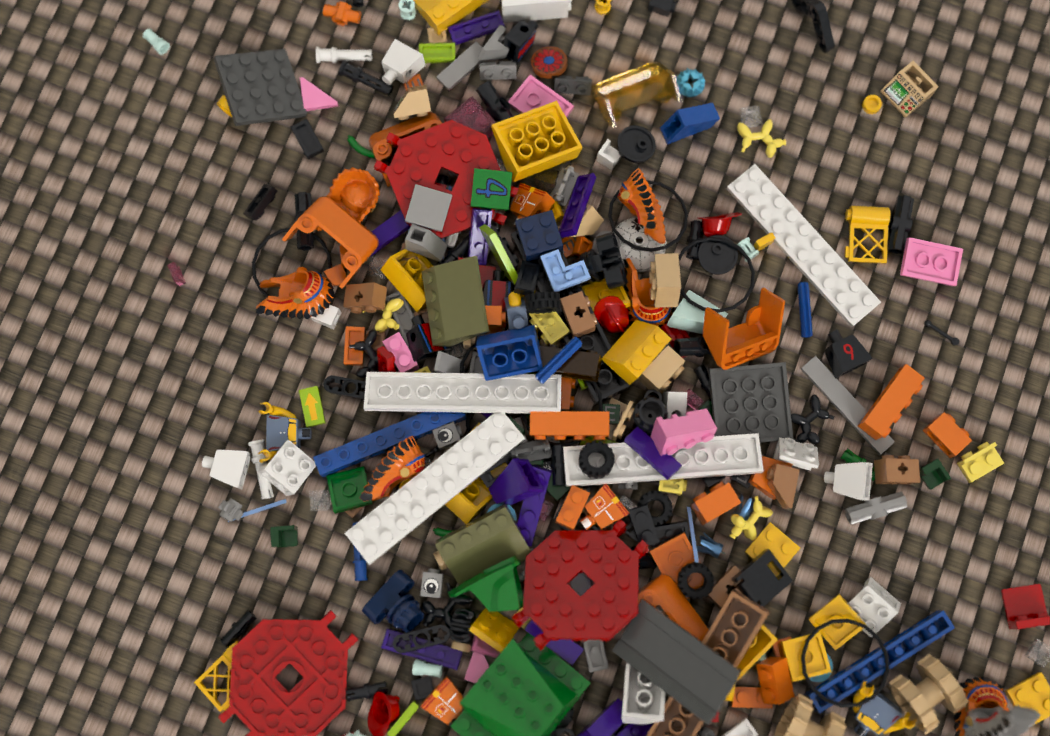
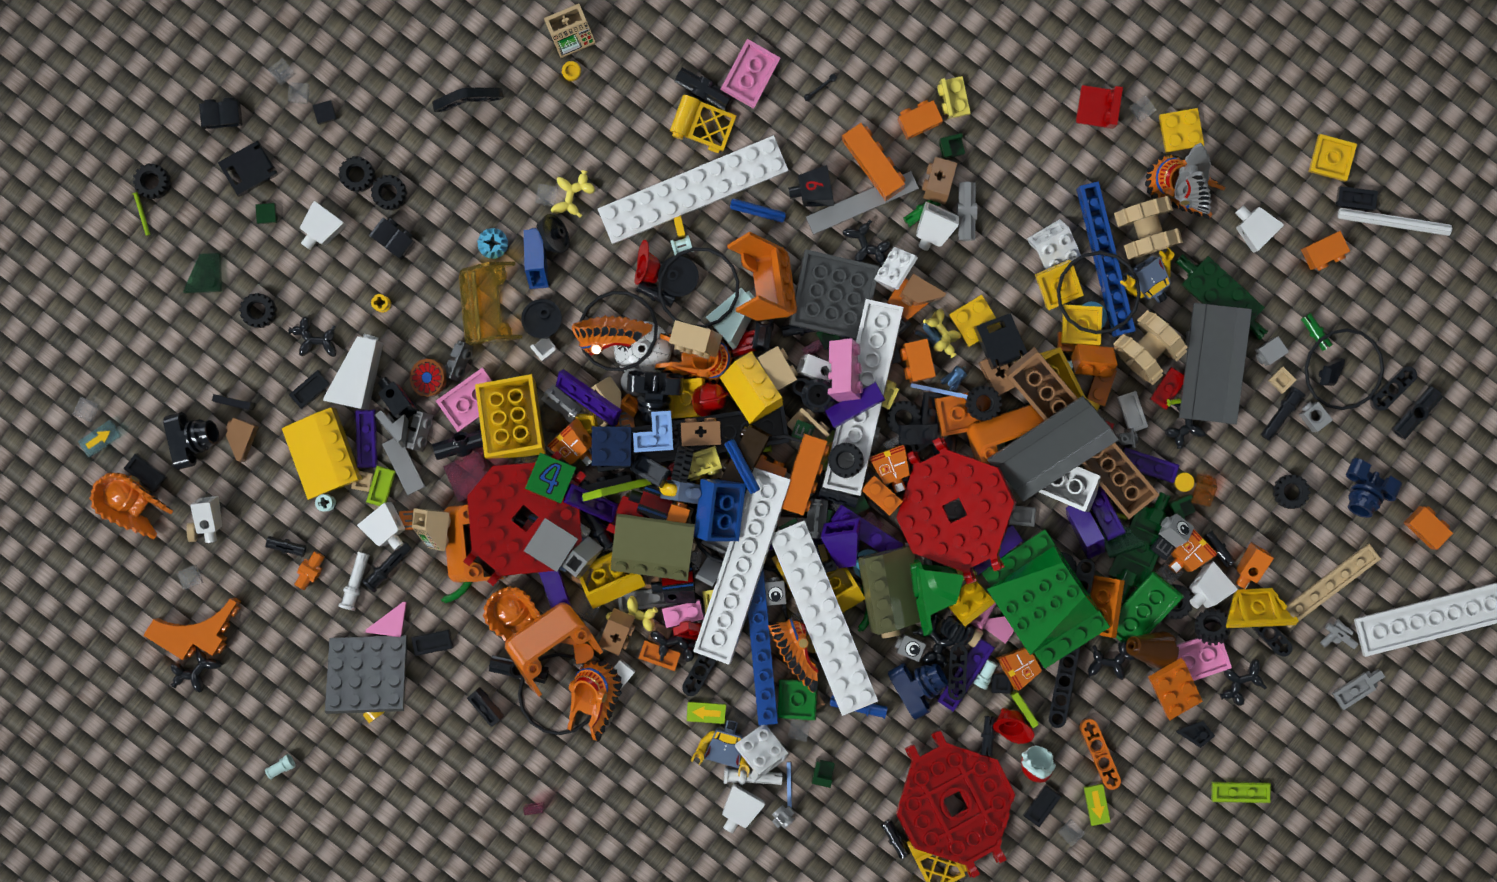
camera: 75 degrees left, 10 degrees up
none -> black piece [537,214,570,253]

